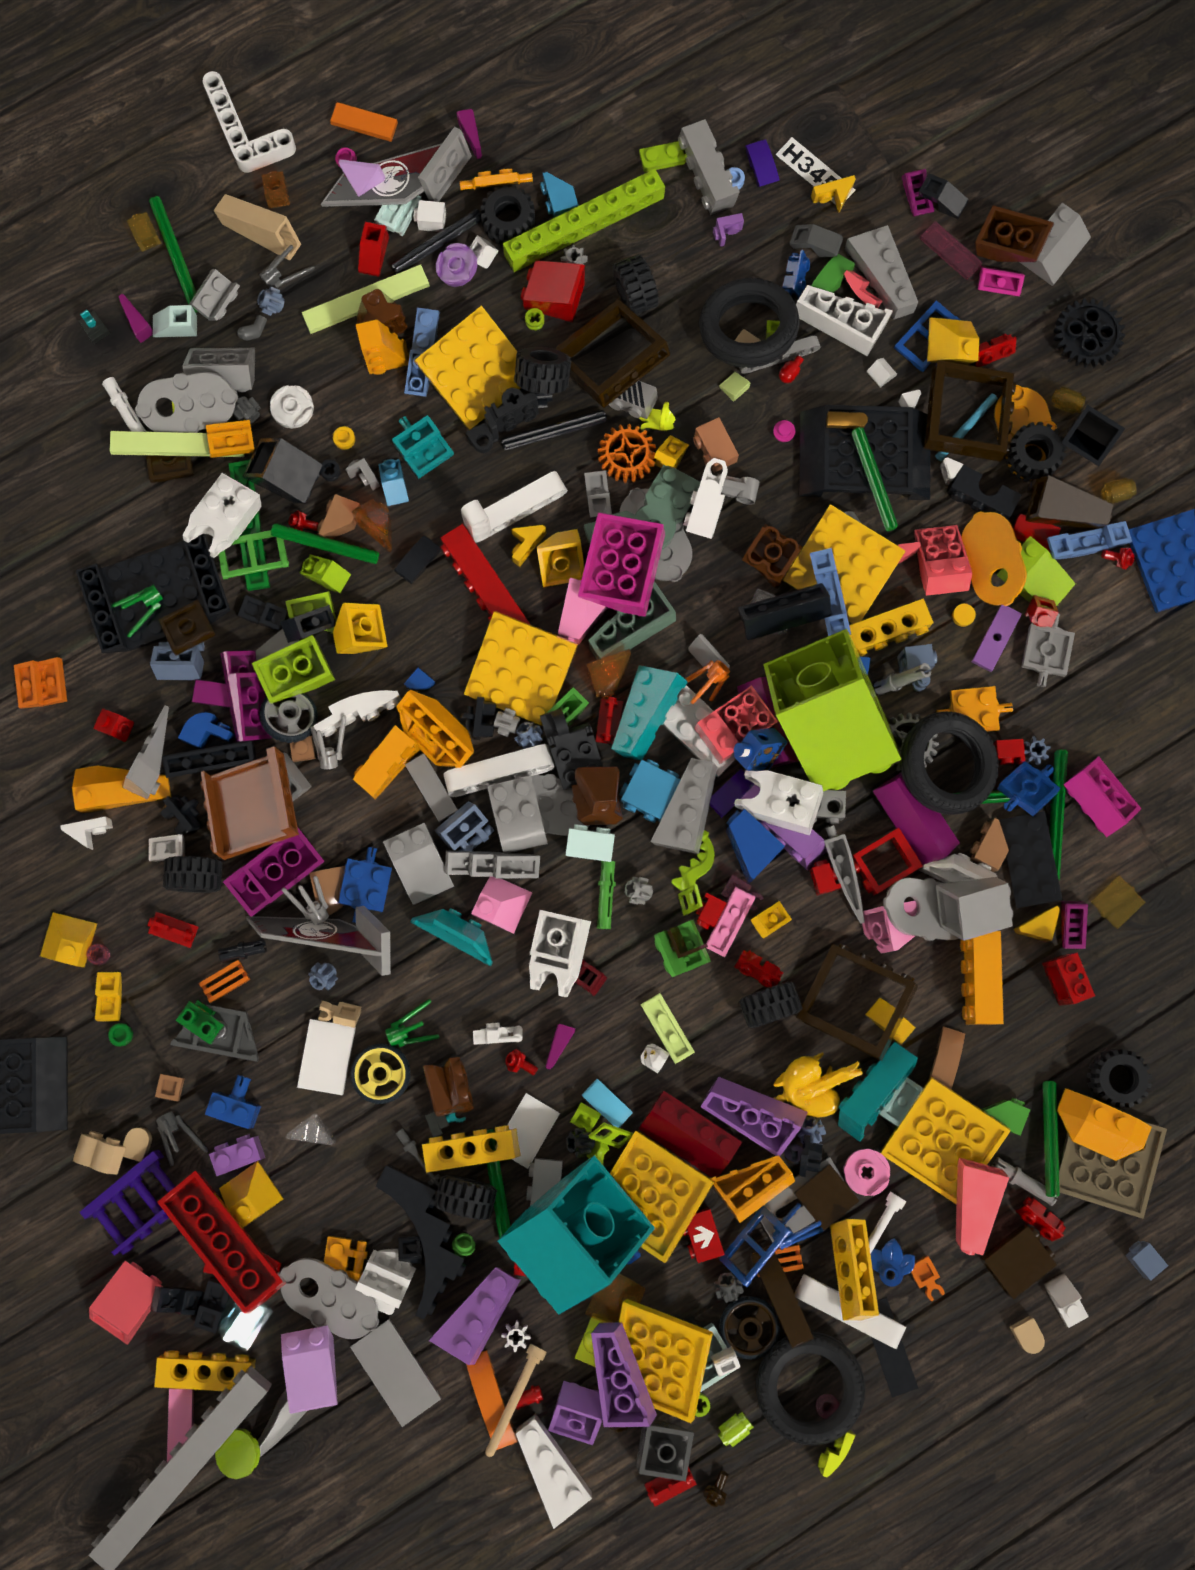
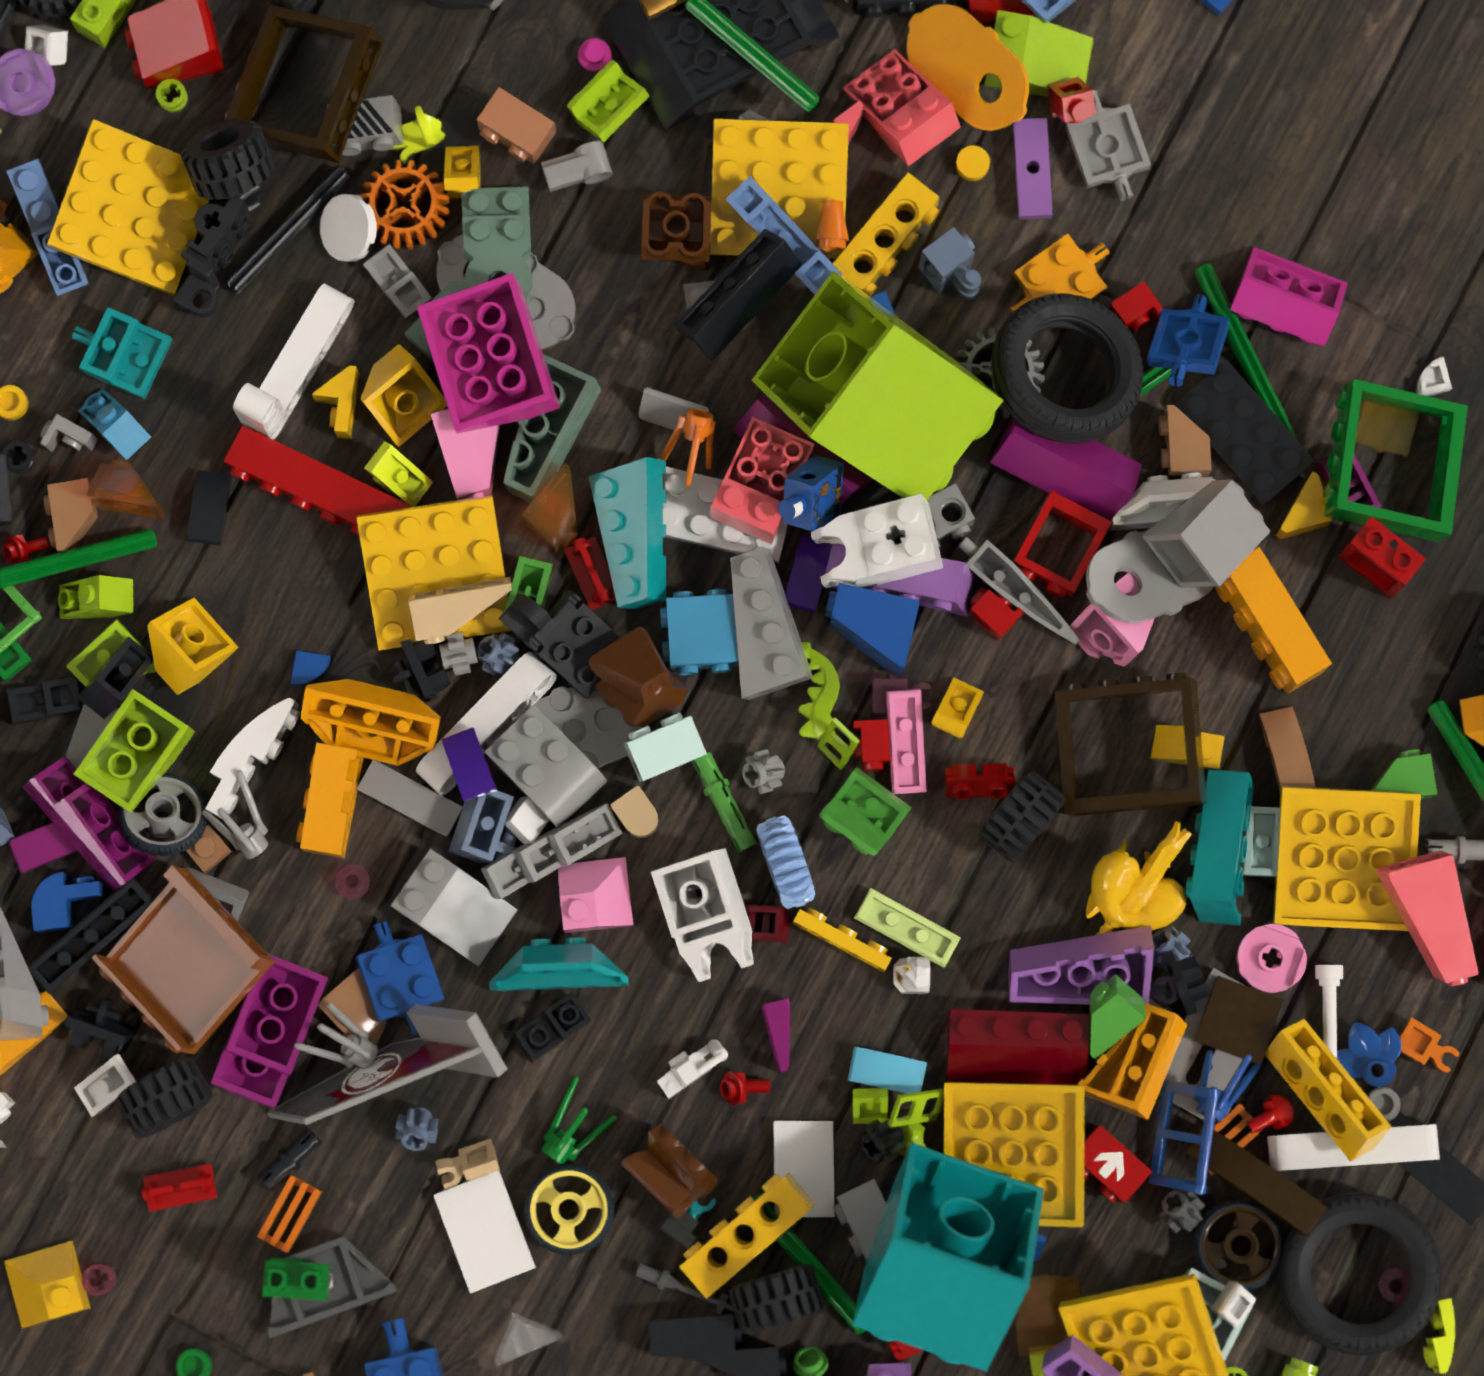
camera: 30 degrees left, 0 degrees up
yellow slope [95,972,122,1021] -> none
dark brown bracket [667,926,708,959] -> none
white brick [683,458,728,539] -> none
yellowish green slope [719,372,750,402] -> none
light grey pin [874,663,931,695] -> none
sand blue gear [1024,736,1050,765] -> none
none -> white tile [320,194,377,261]
none -> clear pink plate [335,865,370,899]
none -> neon yellow slope [364,441,433,507]
none -> tan slope [408,577,512,644]
none -> dark purple slope [441,727,497,802]
none -> white tile [505,796,549,844]
none -> black slope [512,992,592,1063]
none -> lime bracket [567,60,649,143]
none -> tan piece [611,786,658,838]
none -> light blue gear [756,815,815,909]
none -> yellow plate [793,908,892,973]
none -> orange cone [816,200,849,250]
none -> bright green slope [1089,974,1146,1059]
none -> red plate [1246,1094,1295,1134]
none -> green window [1323,379,1468,542]
none -> light grey tile [1367,1087,1401,1122]
none -> white tile [1416,357,1452,396]

